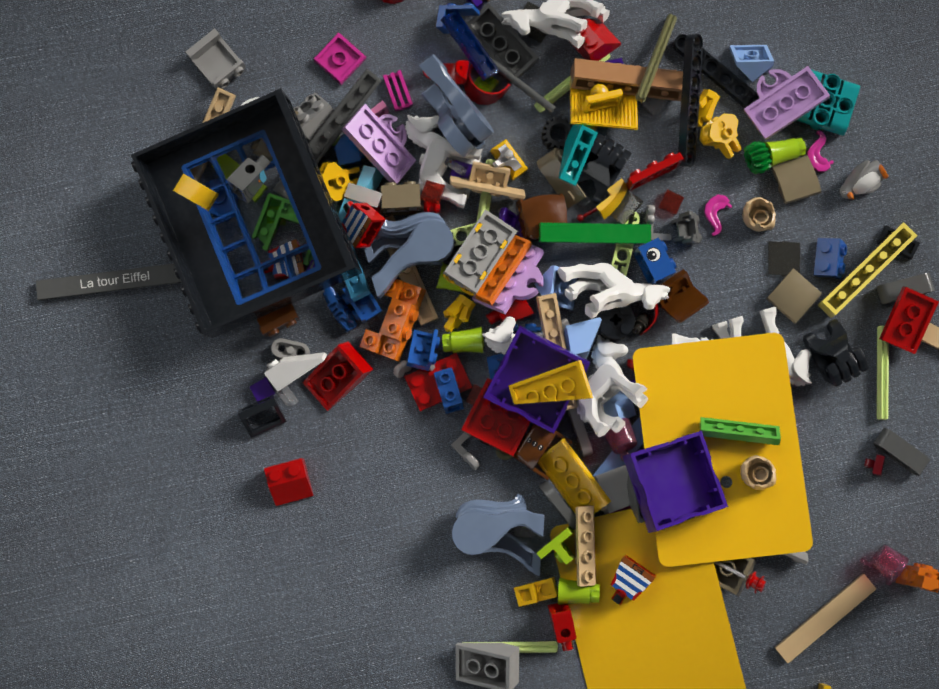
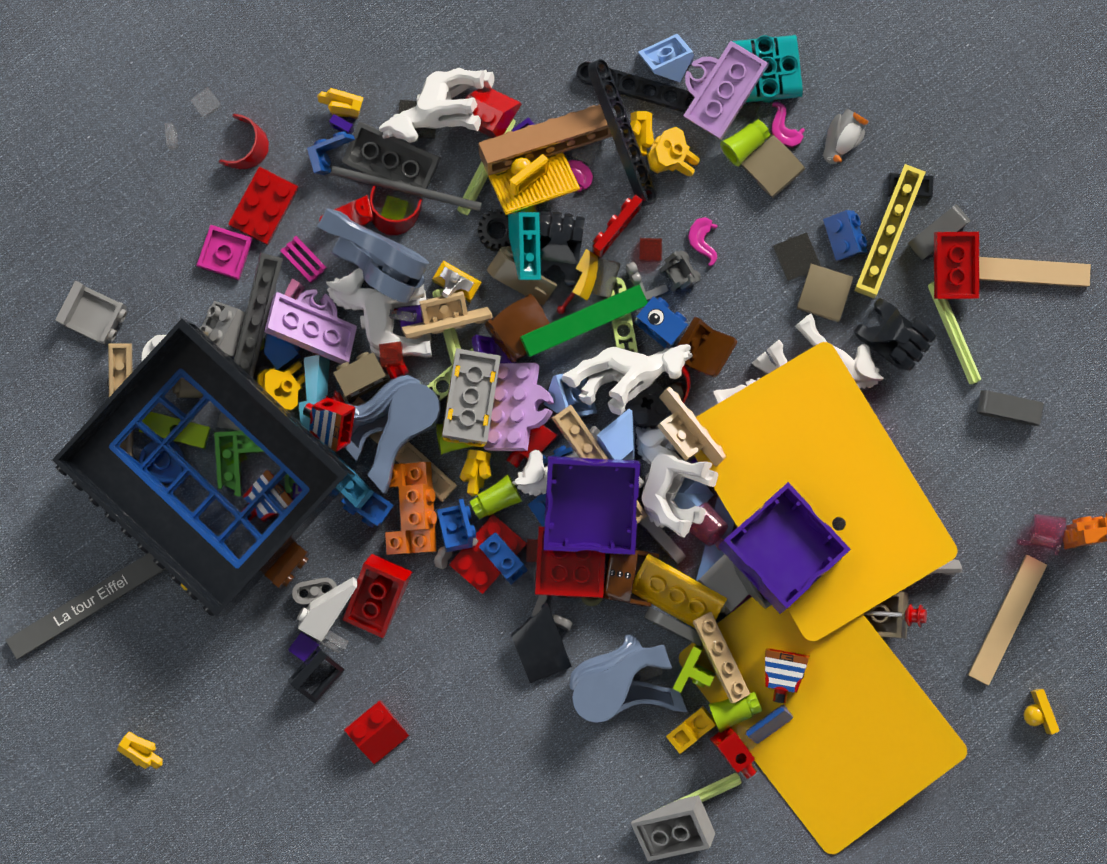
camera: 20 degrees left, 0 degrees up
yellow slope [173,174,219,211] -> none
dark grey torso [227,155,270,203] -> none
blue hinge [323,287,357,332] -> none
white sticker [344,183,382,207] -> none
clear blue tile [441,11,500,81] -> none
orange tile [475,235,532,305] -> none
yellow wing [508,360,593,404] -> none
olive axle [635,14,677,102] -> none
bright green plate [699,417,781,445] -> none
tan hair [741,455,776,490] -> none
tan hair [742,197,776,232] -> none
green gear [744,141,772,174] -> none
dark red tile [864,455,885,477] -> none
none -> yellow rock [117,732,163,769]
none -> red plate [228,166,299,245]
none -> black slope [511,603,572,683]
none -> dark pink piece [568,160,593,193]
none -> tan bracket [657,387,726,467]
none -> slope [746,705,793,743]

